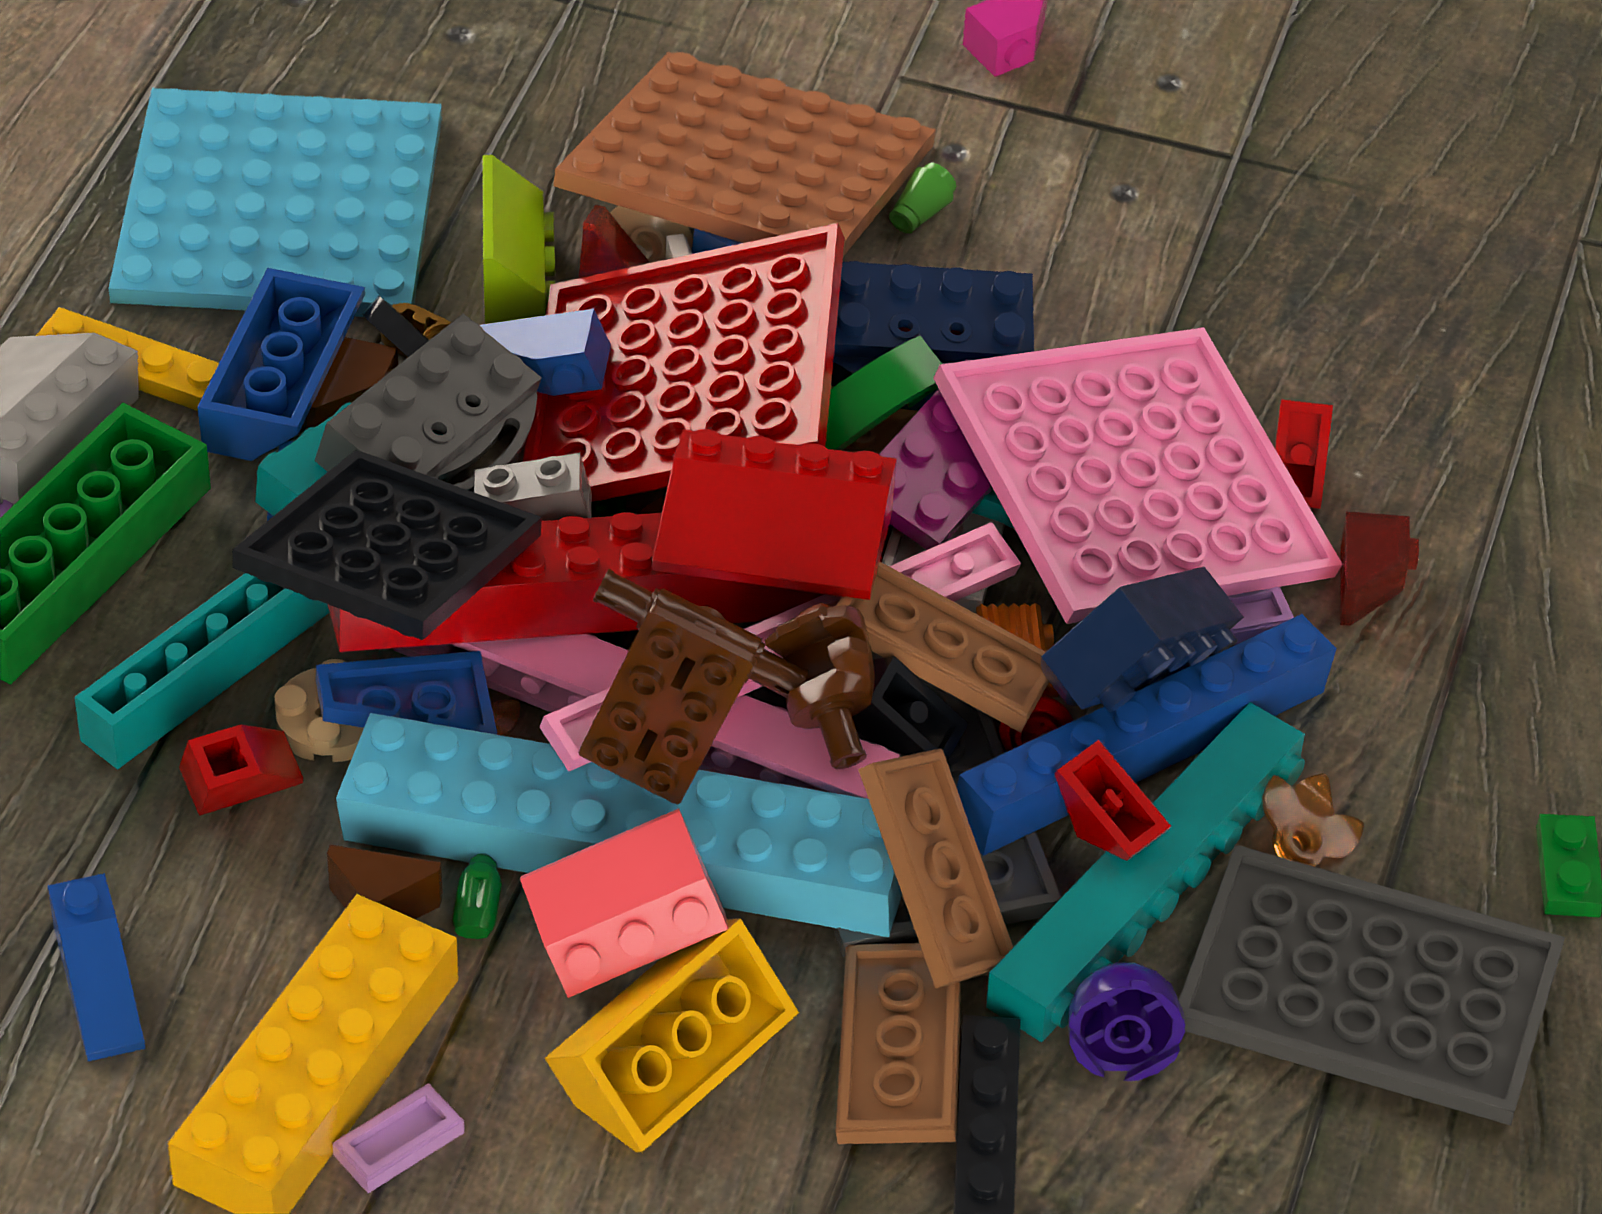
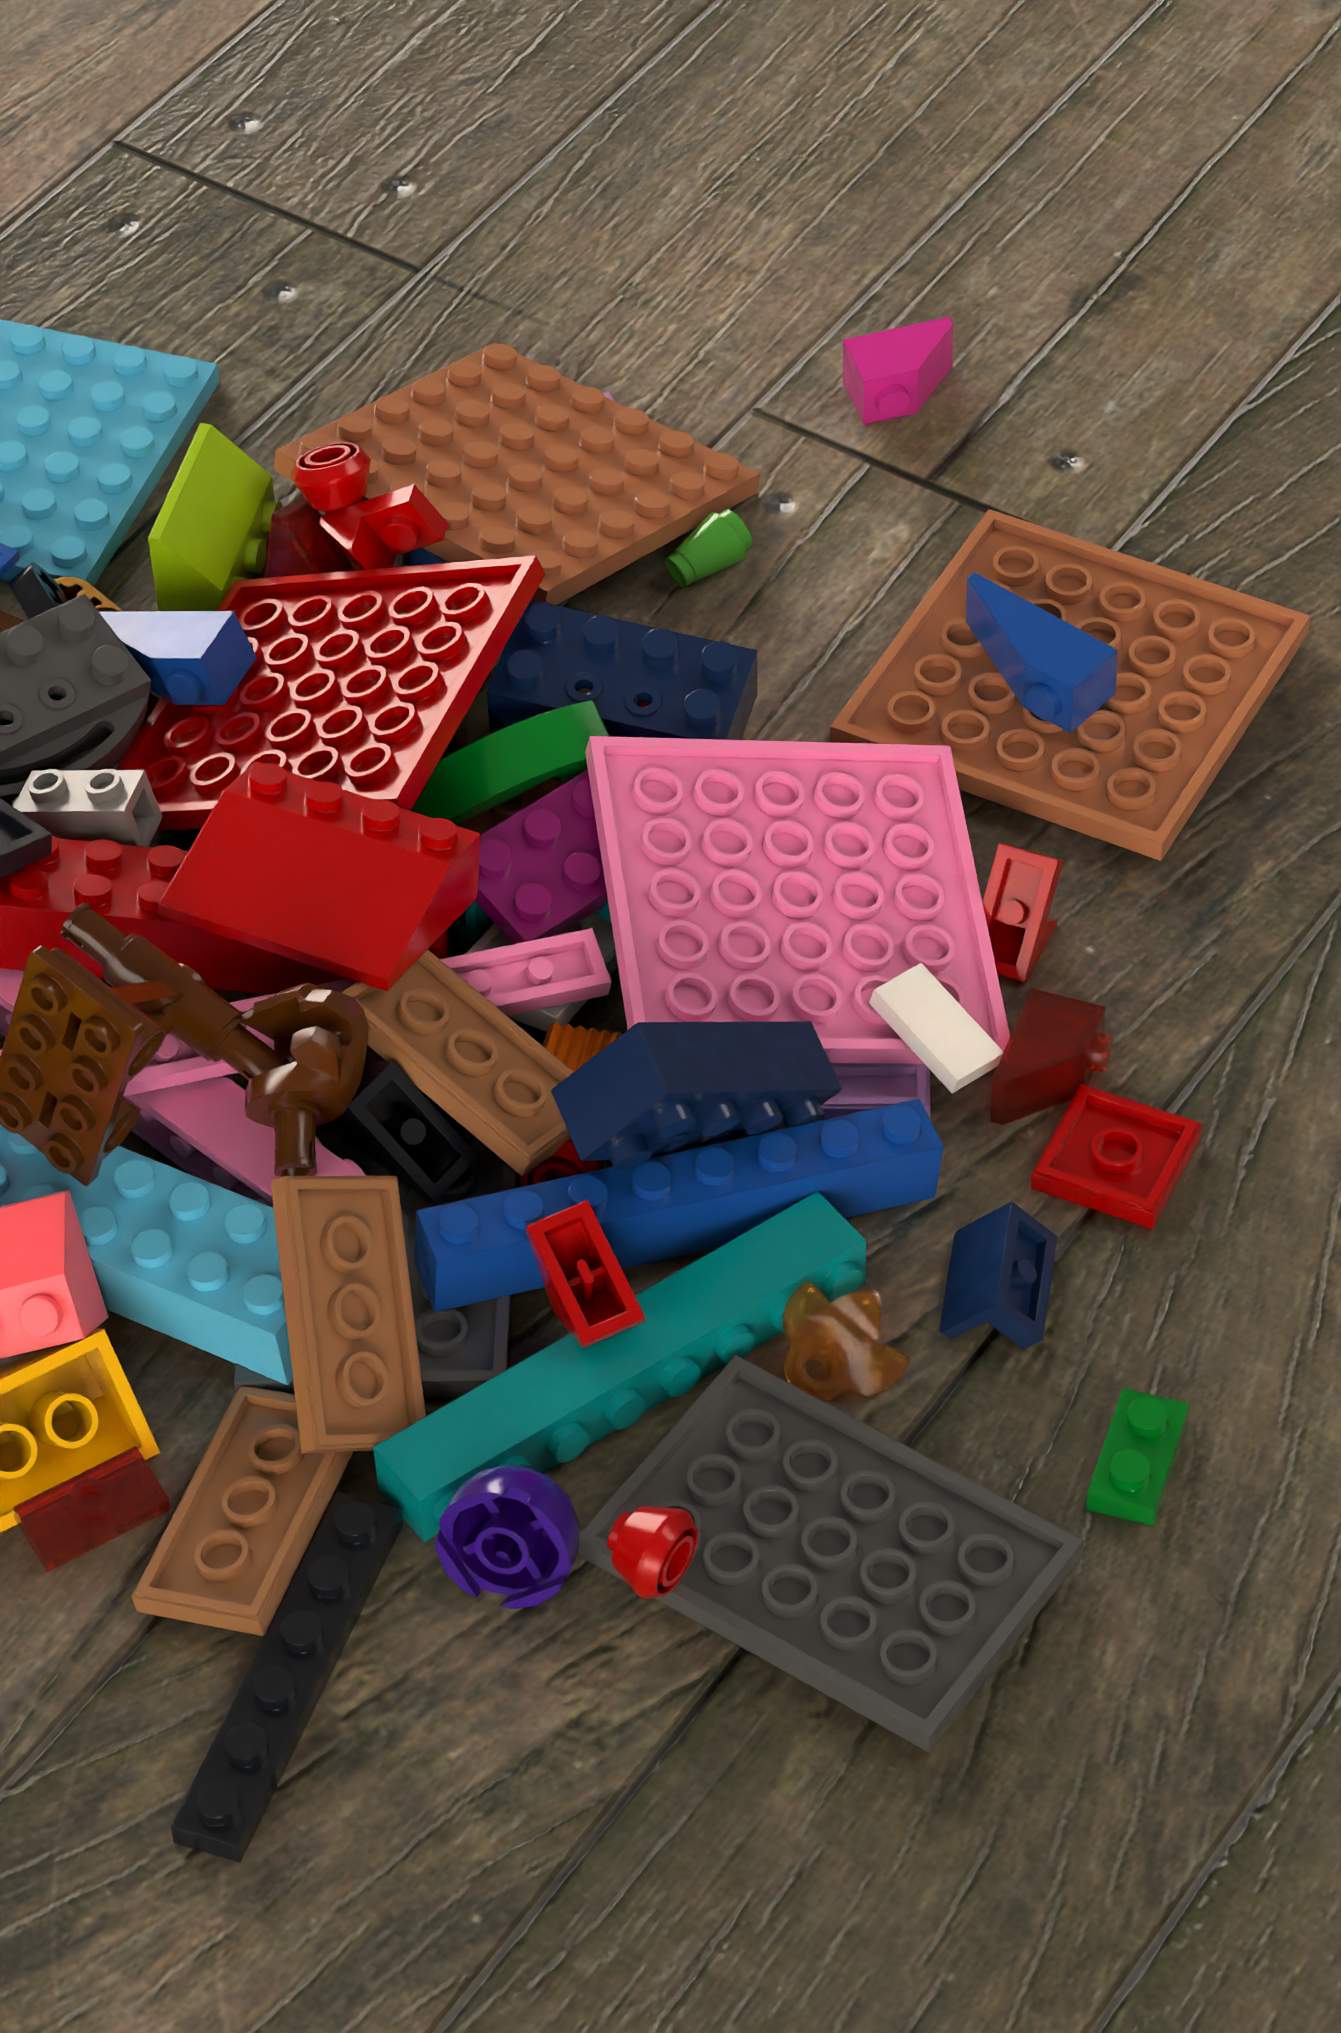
camera: 20 degrees right, 0 degrees up
none -> clear red plate [13,1446,170,1572]
none -> red cone [291,442,371,514]
none -> red slope [319,484,448,570]
none -> red cone [607,1505,698,1599]
none -> nougat plate [830,509,1311,861]
none -> white tile [869,963,1004,1093]
none -> dark blue panel [939,1202,1058,1350]
none -> blue slope [966,572,1118,733]
none -> red tile [1031,1084,1202,1229]

